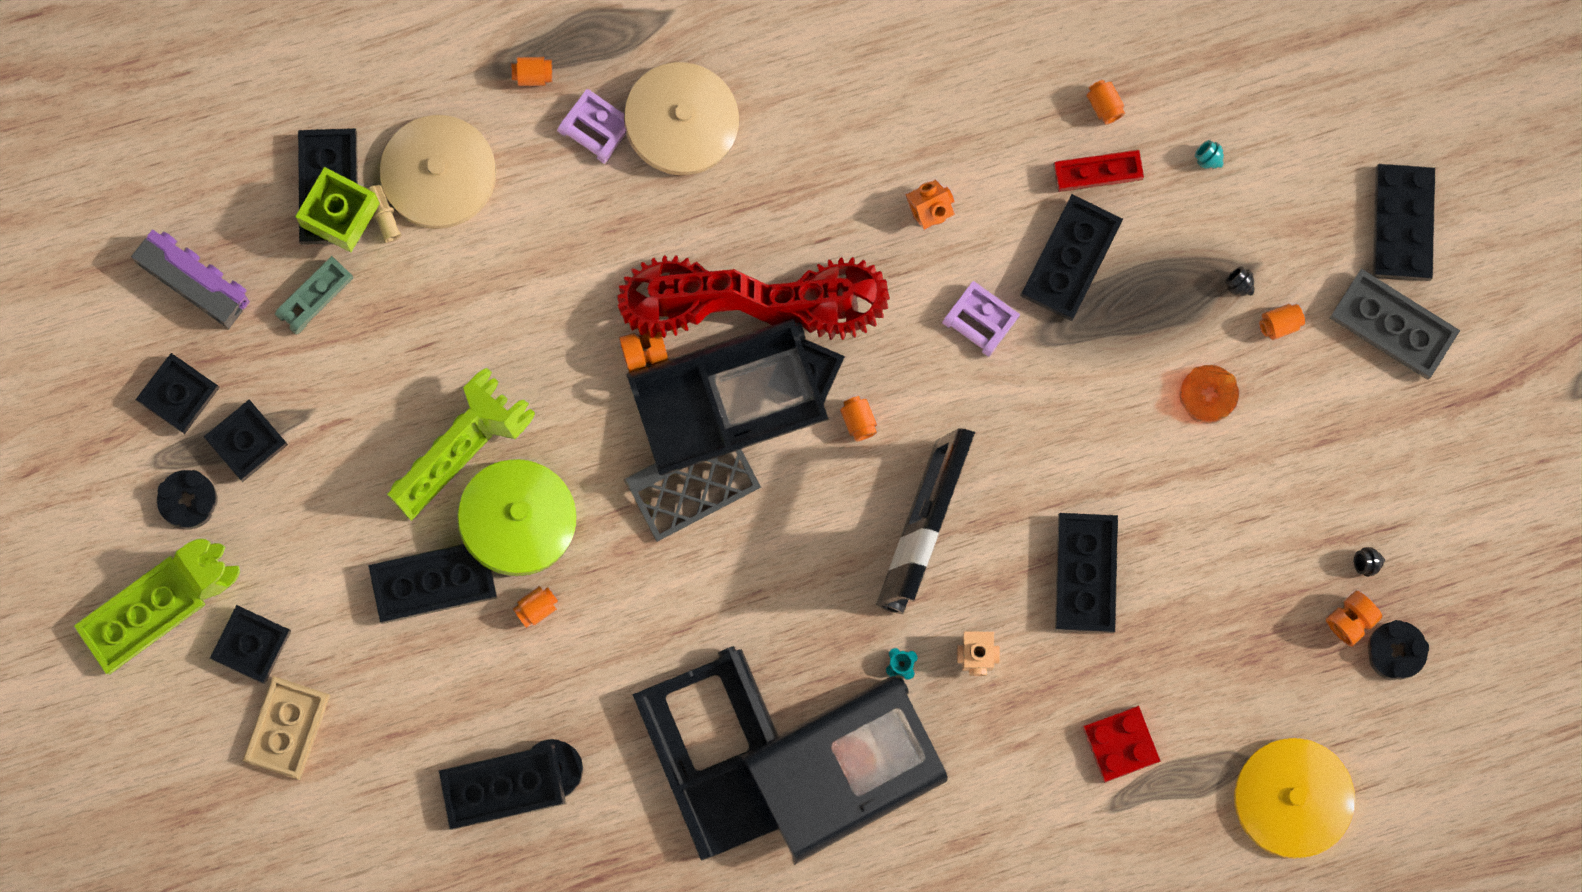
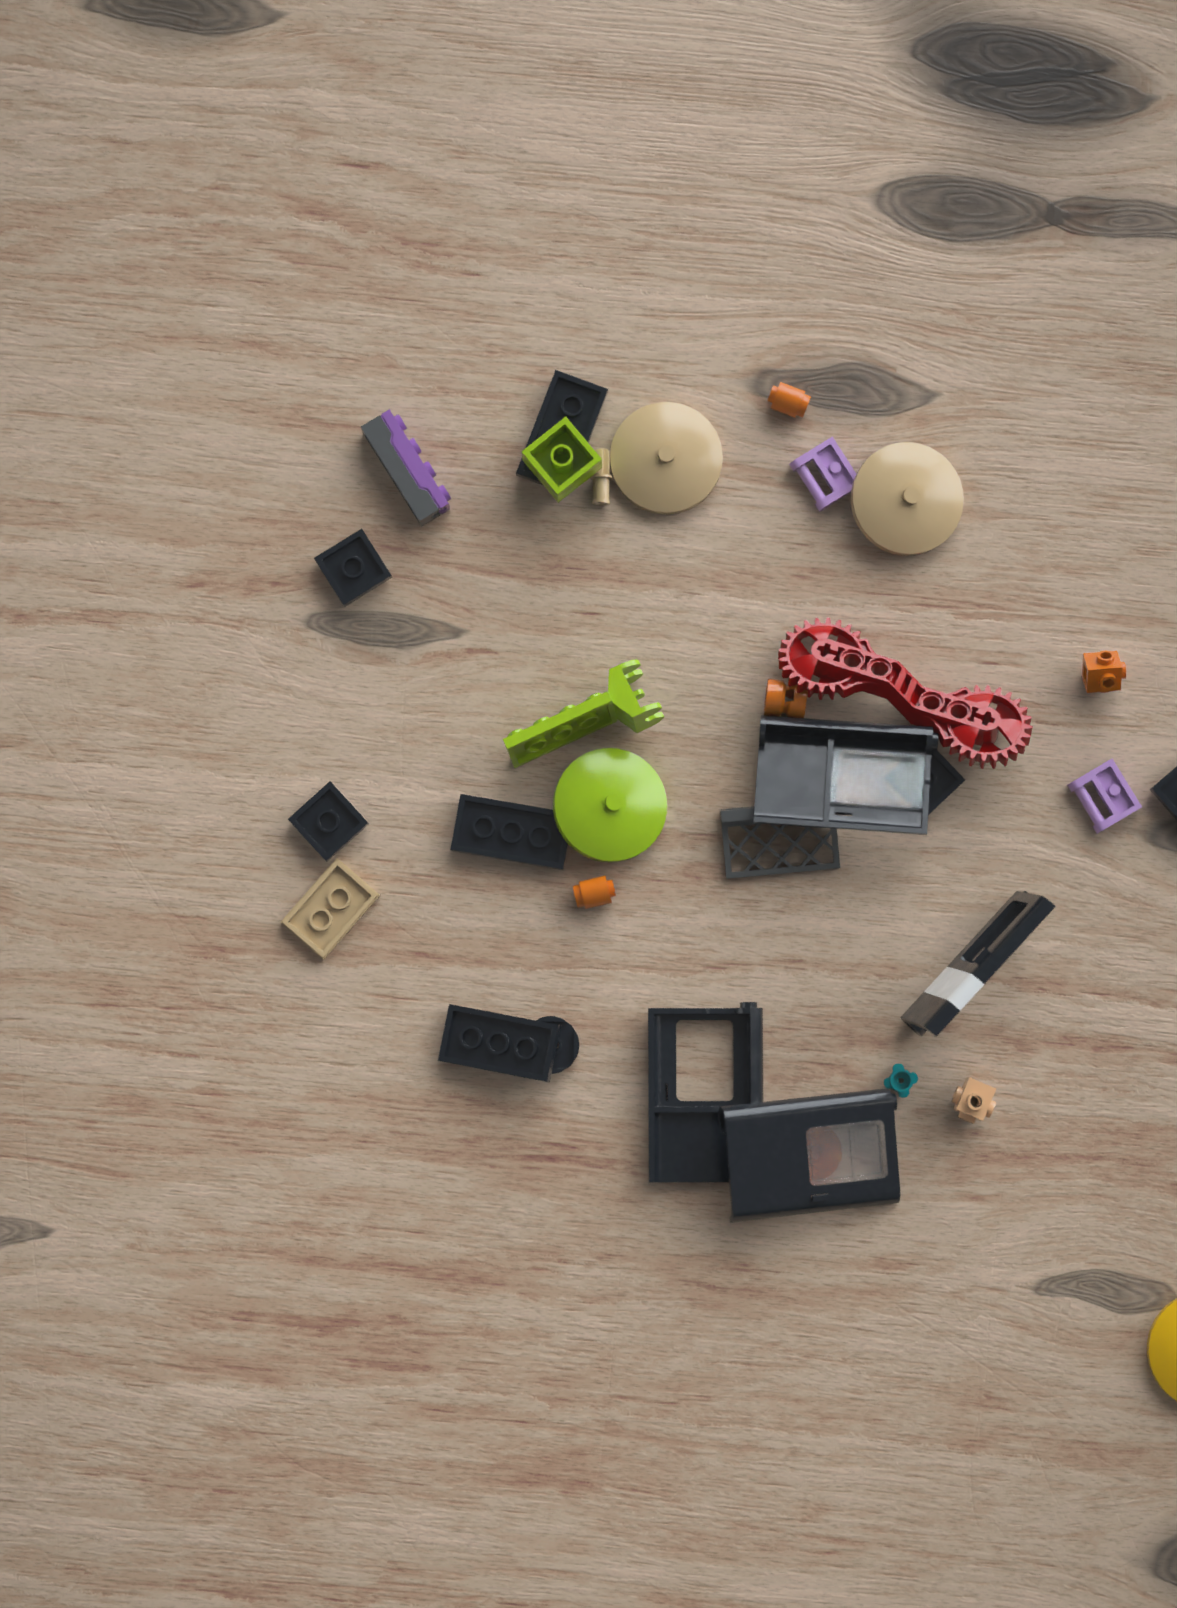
camera: 30 degrees right, 5 degrees up
lime hinge [74,539,240,675] -> none
black plate [157,470,218,530] -> none
black plate [204,399,288,483] -> none
sand green plate [275,256,354,335] -> none
orange brick [840,396,877,442] -> none
black plate [1055,513,1118,634] -> none
red plate [1082,706,1161,783] -> none

